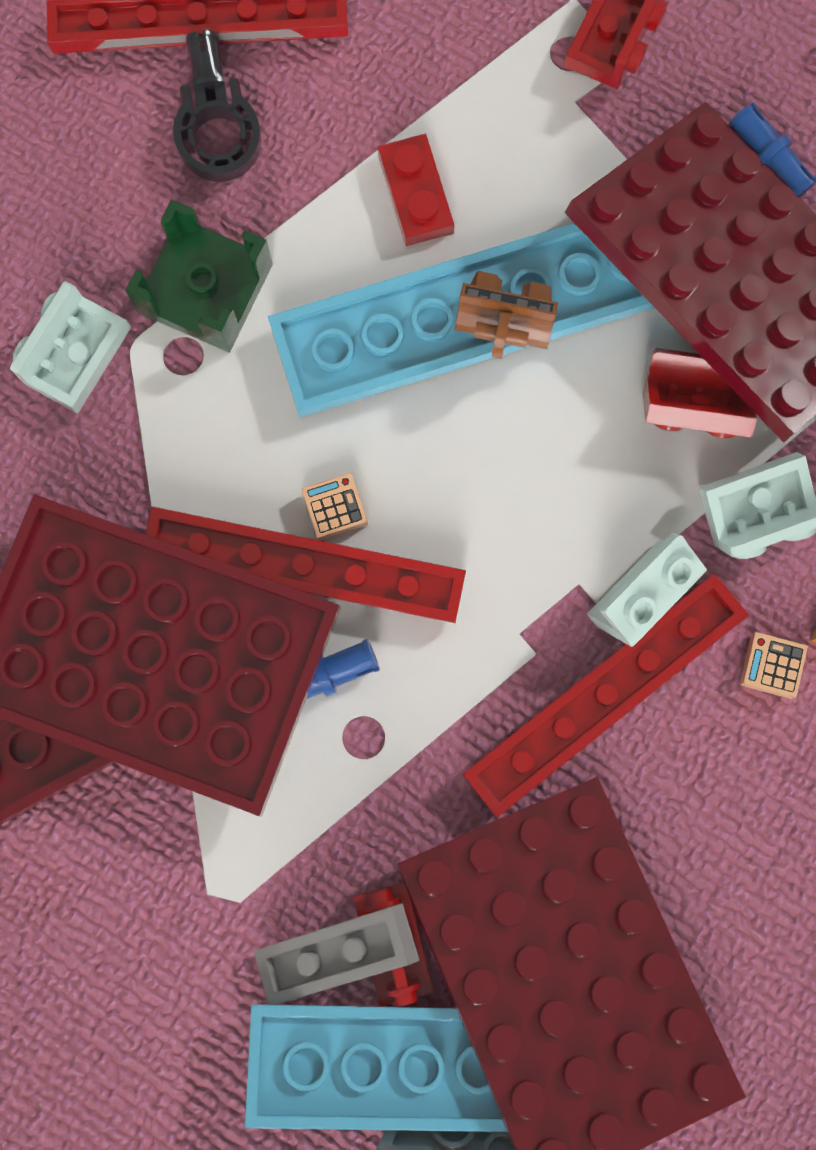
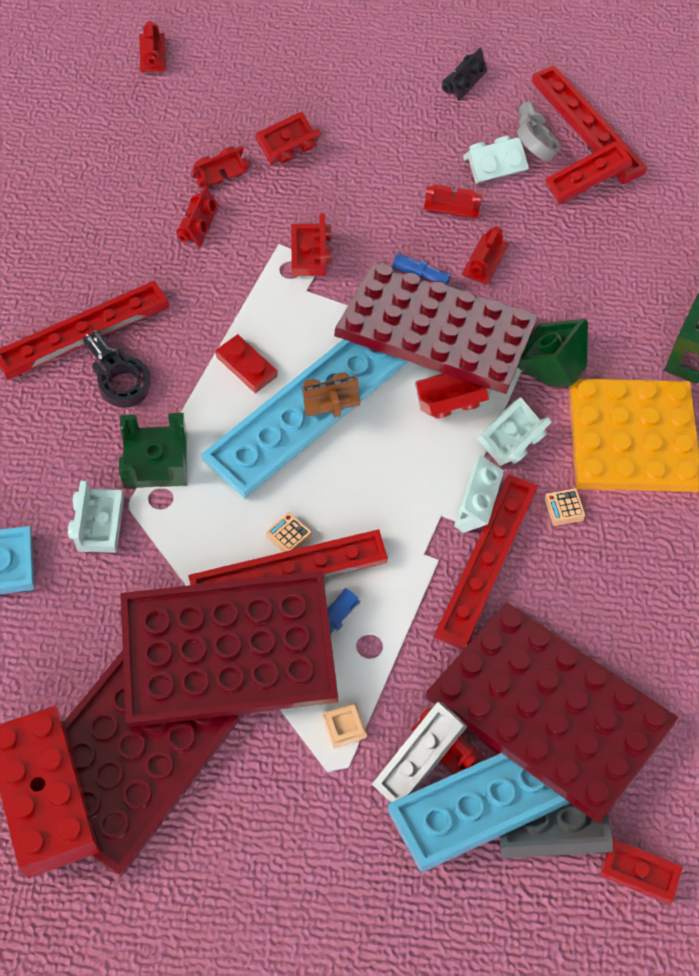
camera: 30 degrees left, 20 degrees down
none -> light nougat tile [323,703,367,749]

